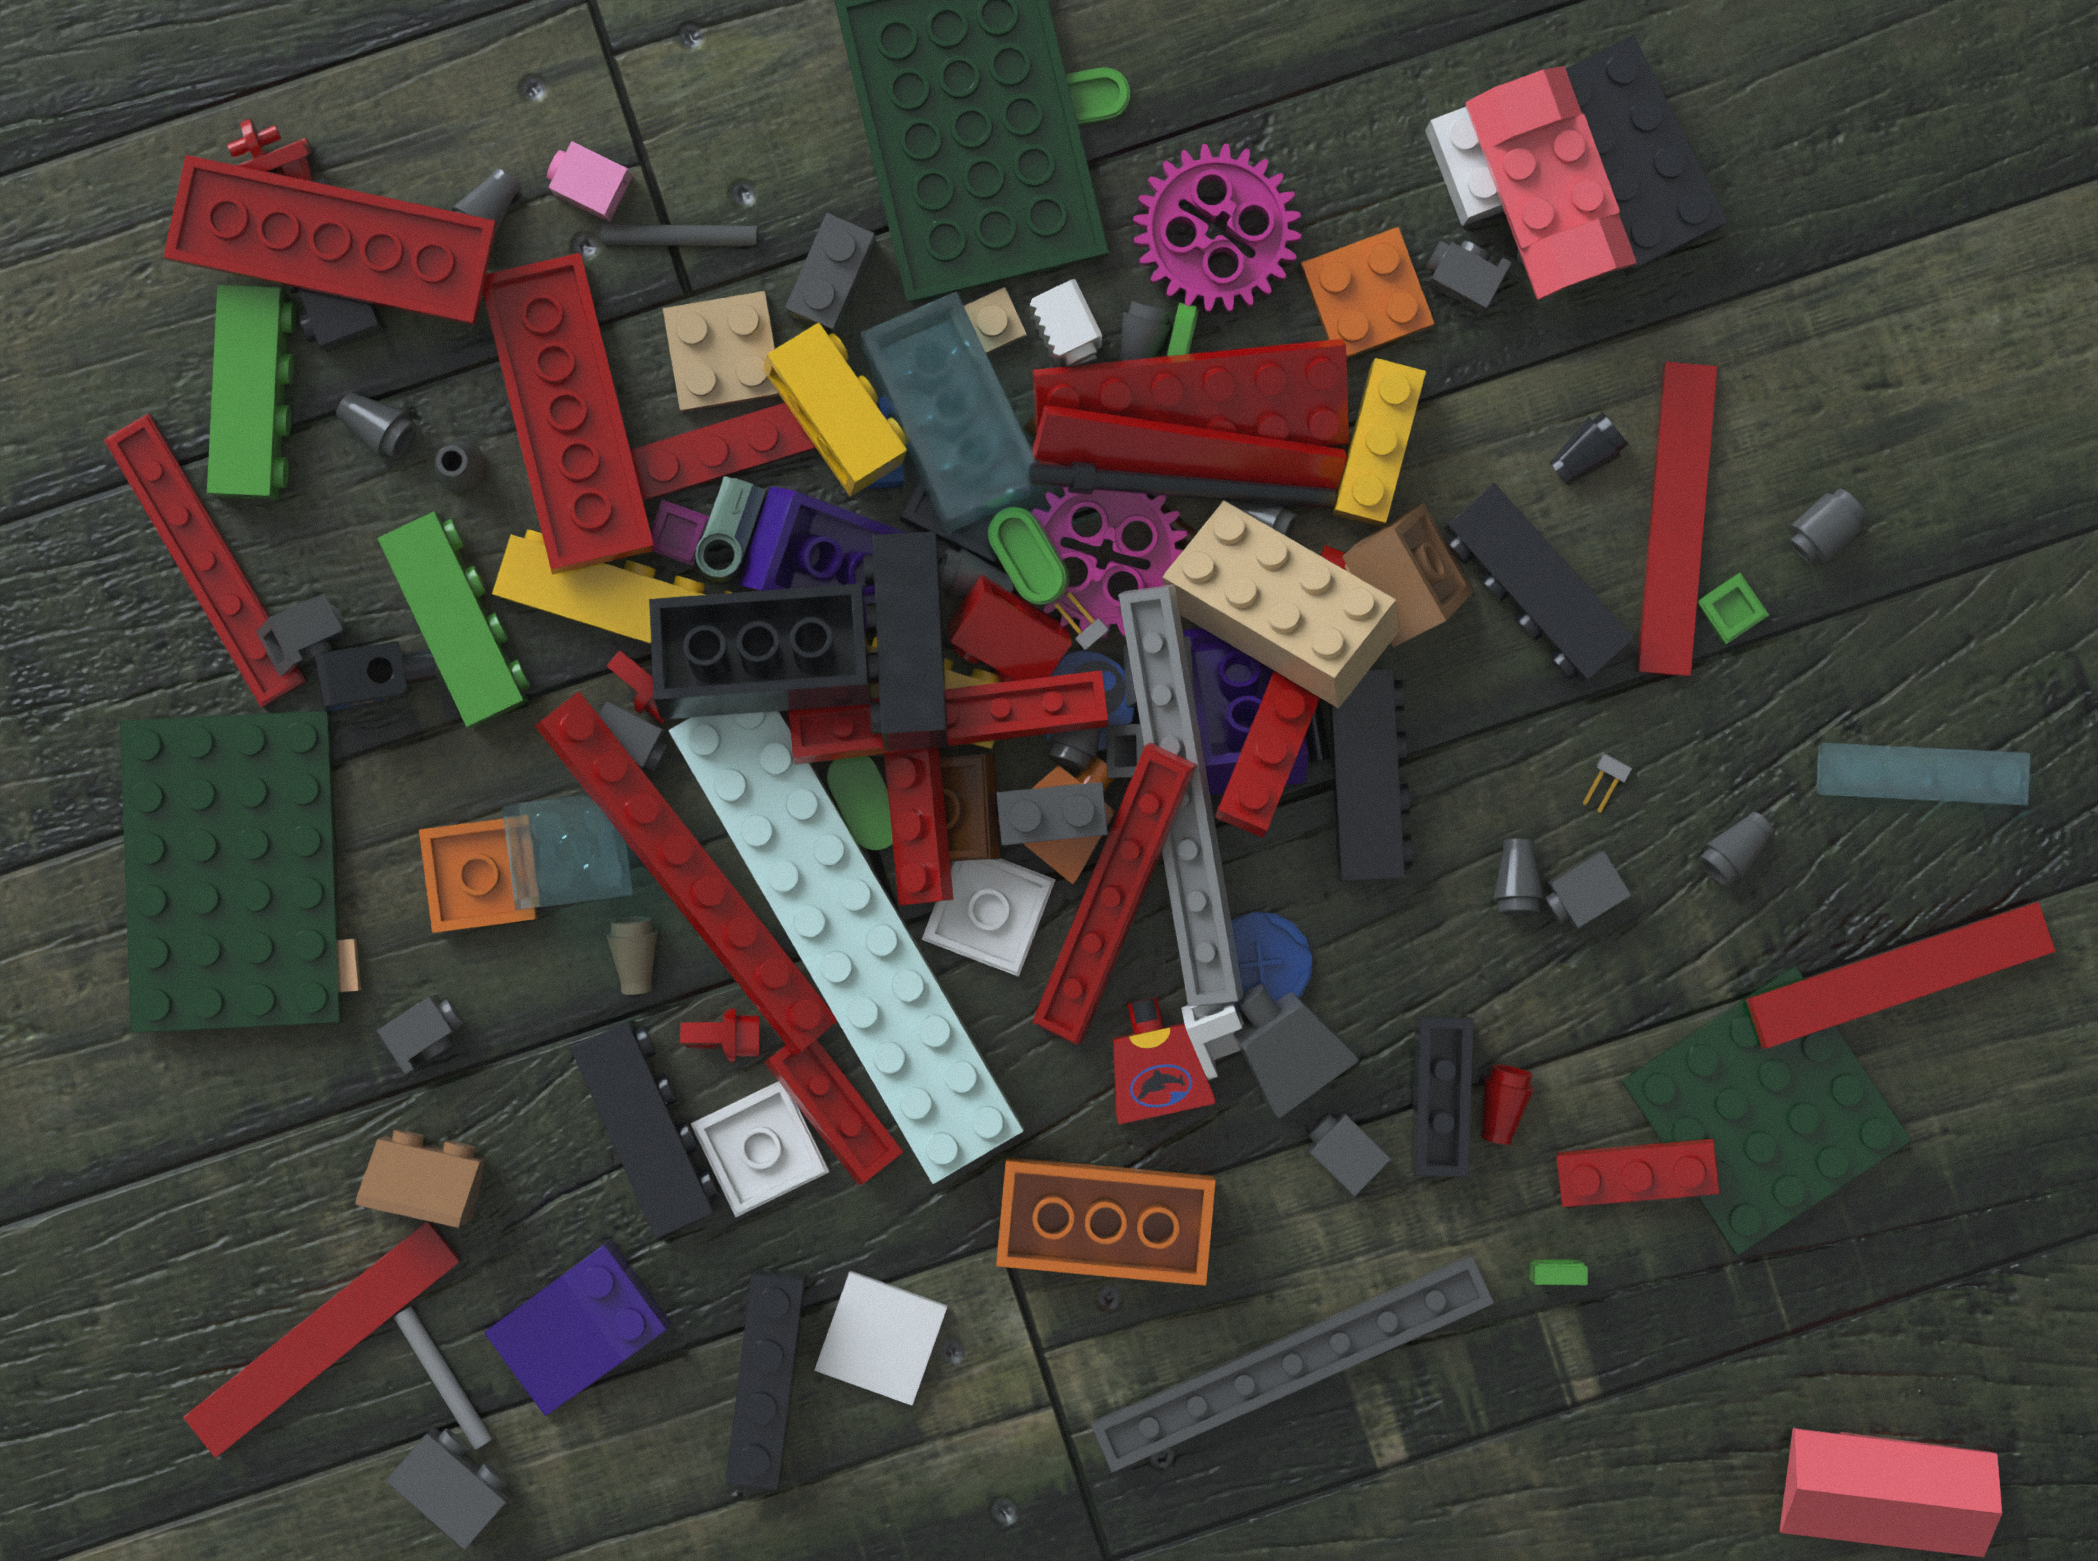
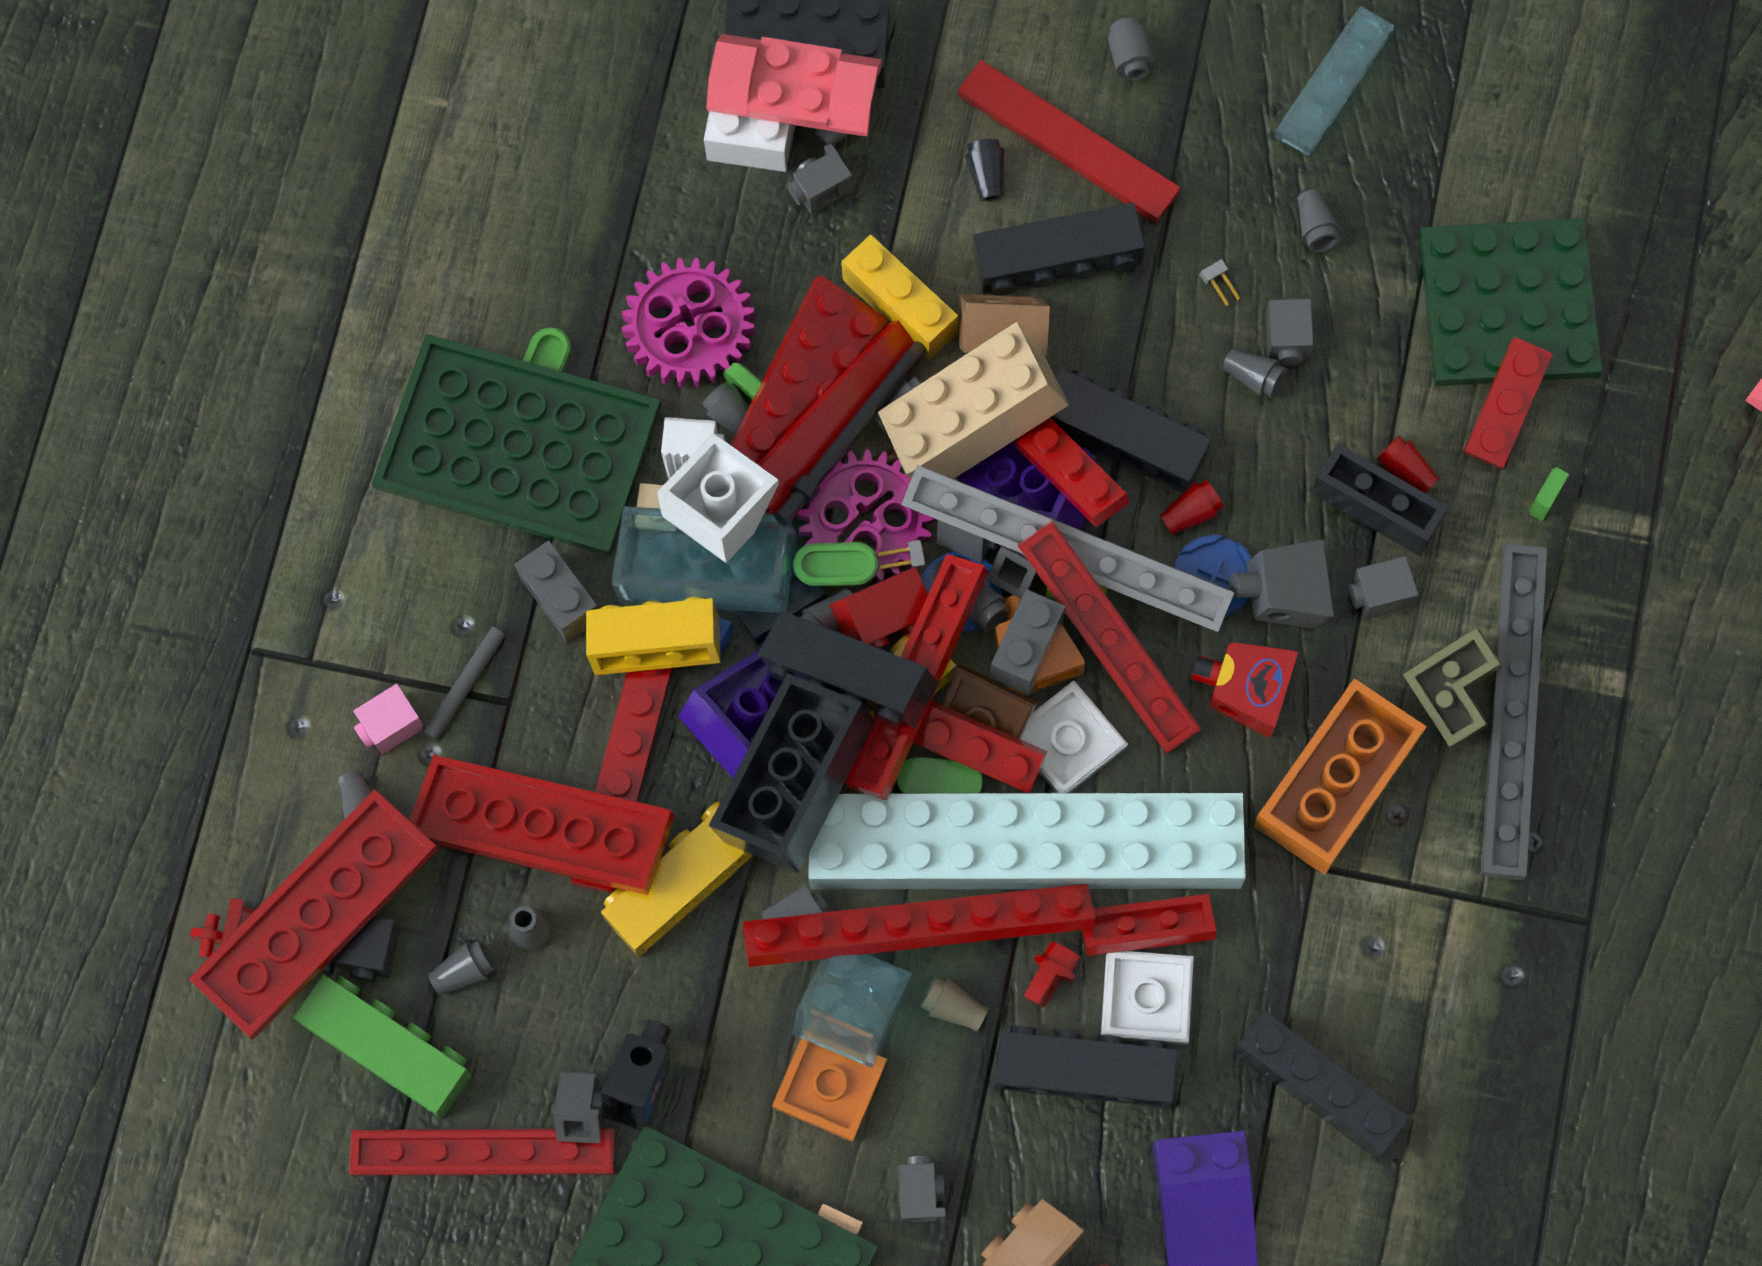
camera: 60 degrees left, 15 degrees down
bright green brick [378,511,532,729] -> none
red piece [607,650,668,724] -> none
magenta tile [650,500,710,567] -> none
tan plate [663,291,780,412] -> none
sand green piece [695,476,767,584] -> none
white tile [814,1271,948,1405] -> none
white panel [1181,1002,1244,1080] -> none
orange plate [1300,227,1435,358] -> none
bright green tile [1697,573,1769,645] -> none
red tile [1746,902,2056,1049] -> none
none -> white slope [657,433,779,563]
none -> red cone [1159,479,1224,536]
none -> olive brick [1403,628,1503,748]

